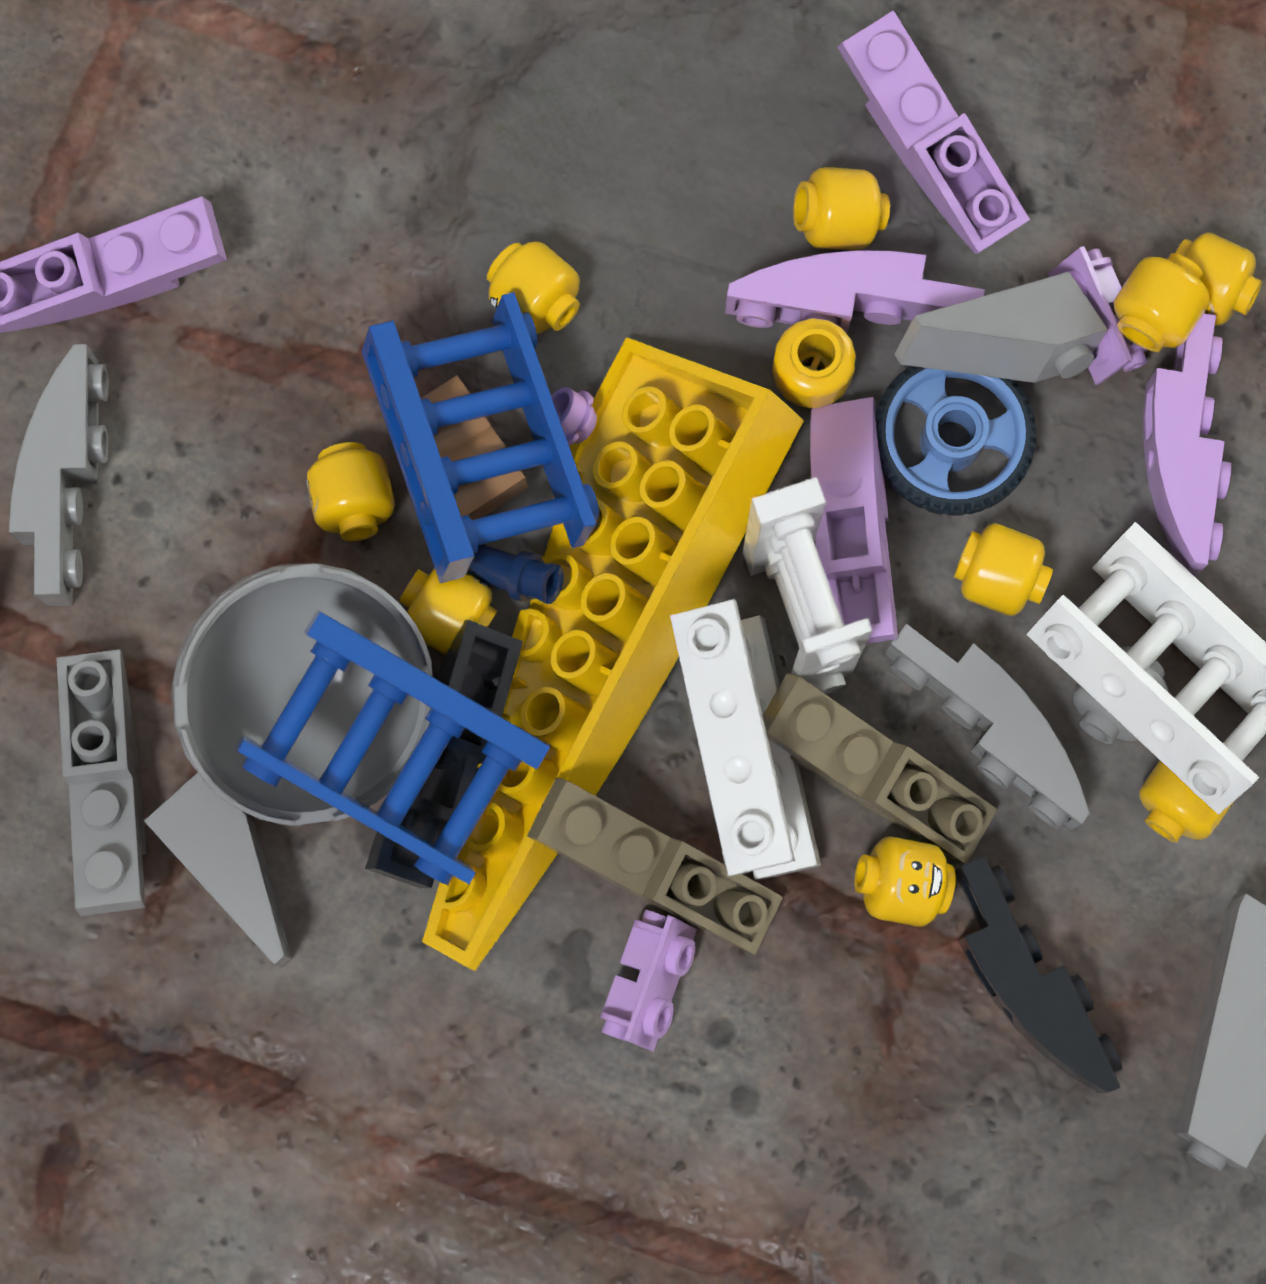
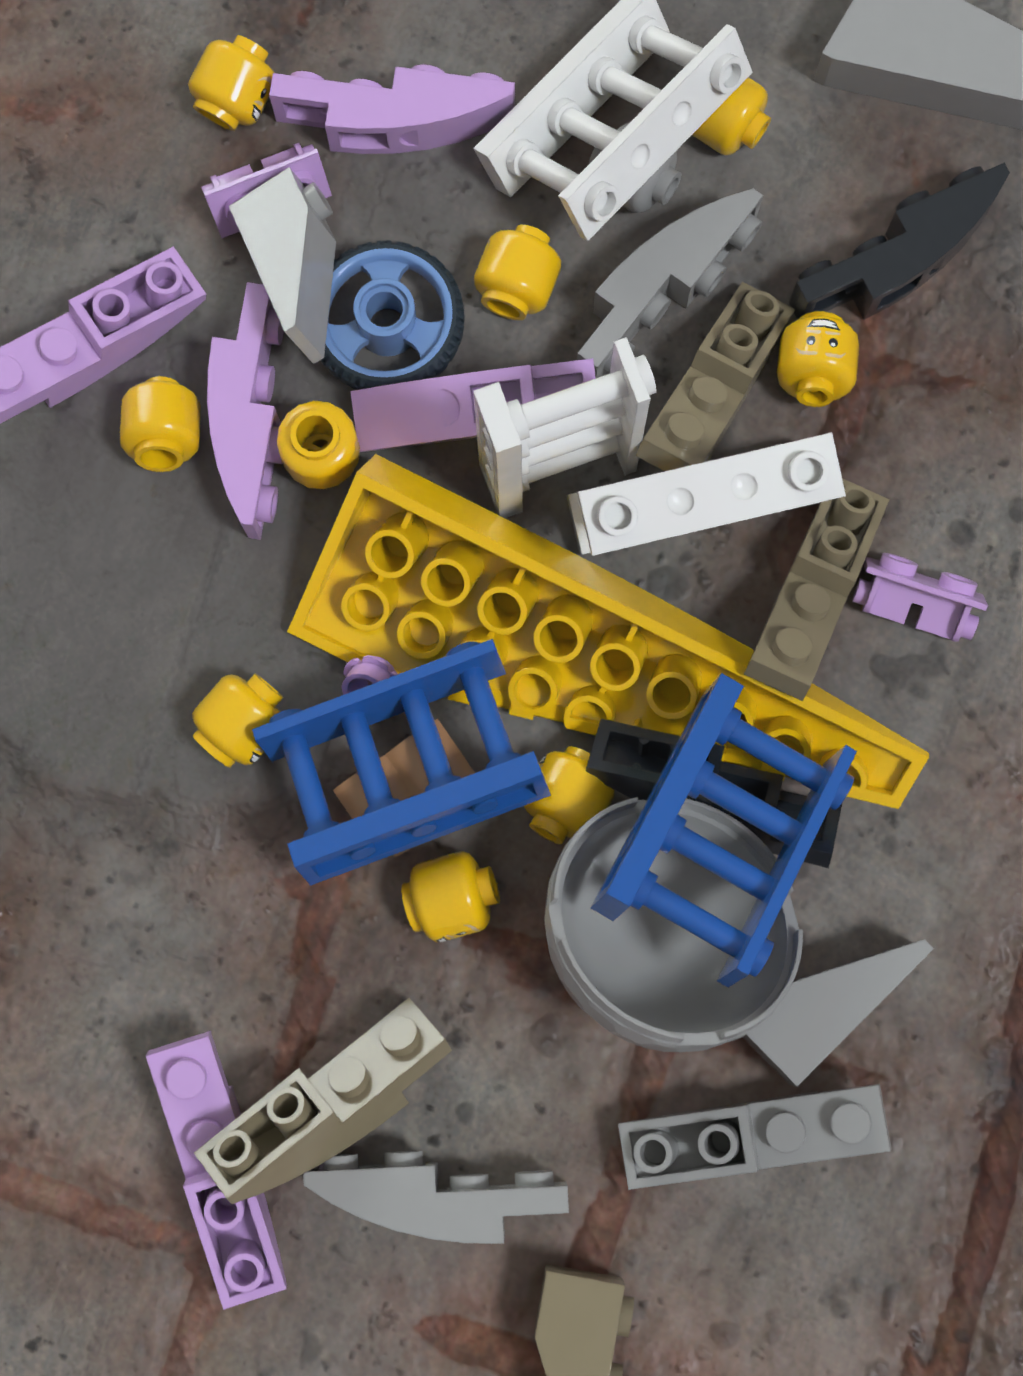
camera: 90 degrees left, 0 degrees up
dark blue pin [467,544,564,604] -> none
yellow head [1113,253,1210,352] -> none
none -> dark tan slope [194,998,452,1204]

